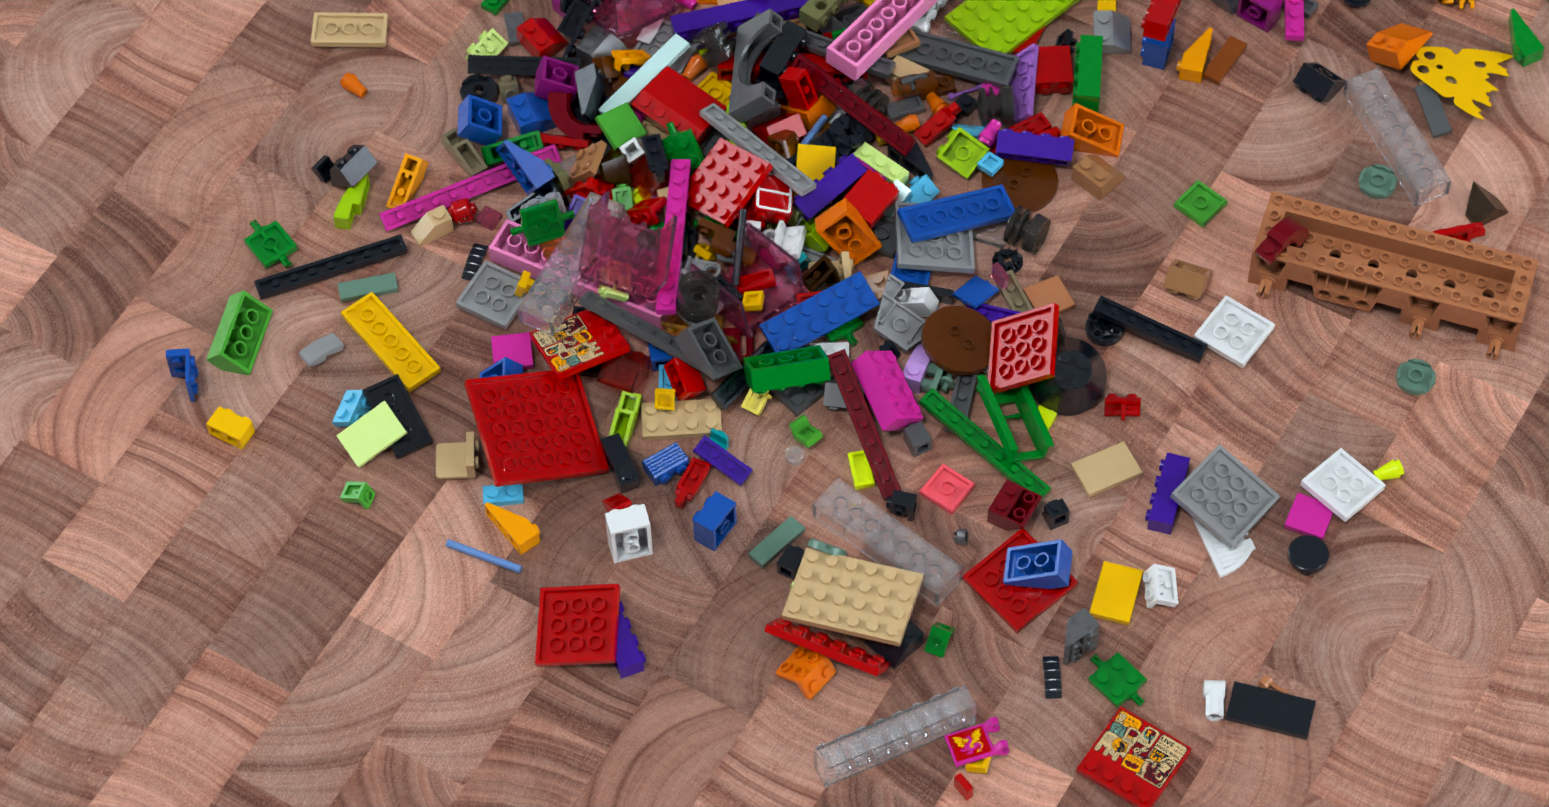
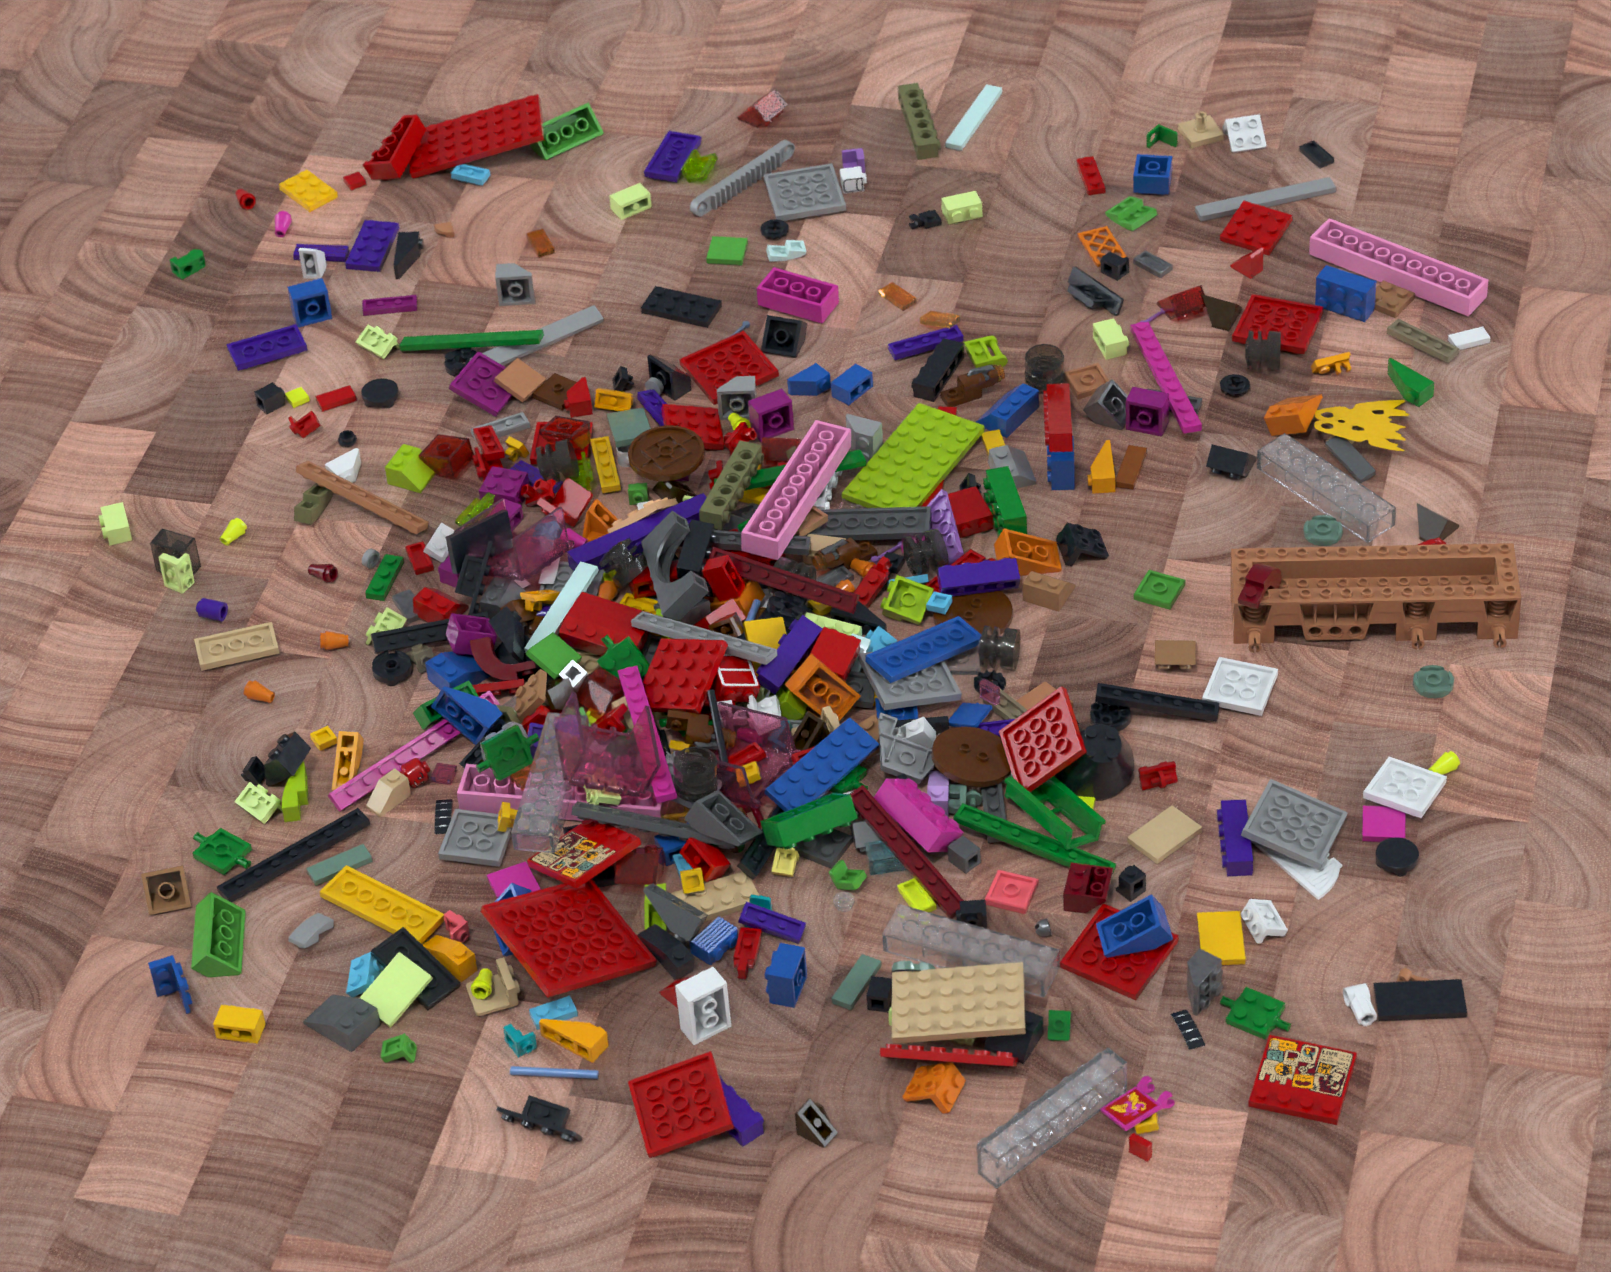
camera: 15 degrees left, 15 degrees down
dark tan slope [441,127,488,177] -> none
blue brick [458,94,502,146] -> none
black hinge [641,134,668,183] -> none
dark pink cone [978,119,1002,148] -> none
none -> medium nougat slope [141,865,191,915]
none -> yellowish green bracket [234,782,282,824]
none -> dark grey slope [303,994,381,1052]
none -> yellow plate [310,726,338,751]
none -> orange cone [320,631,349,650]
none -> light orange slope [422,935,478,982]
none -> coral bracket [444,910,470,943]
none -> neon yellow cone [470,968,493,999]
none -> black bracket [496,1095,582,1143]
none -> teal bracket [503,1023,537,1058]
none -> dark grey slope [643,883,708,942]
none -> dark brown slope [795,1099,838,1148]
none -> clear light blue brick [865,840,907,875]
none -> black bracket [1056,522,1109,567]

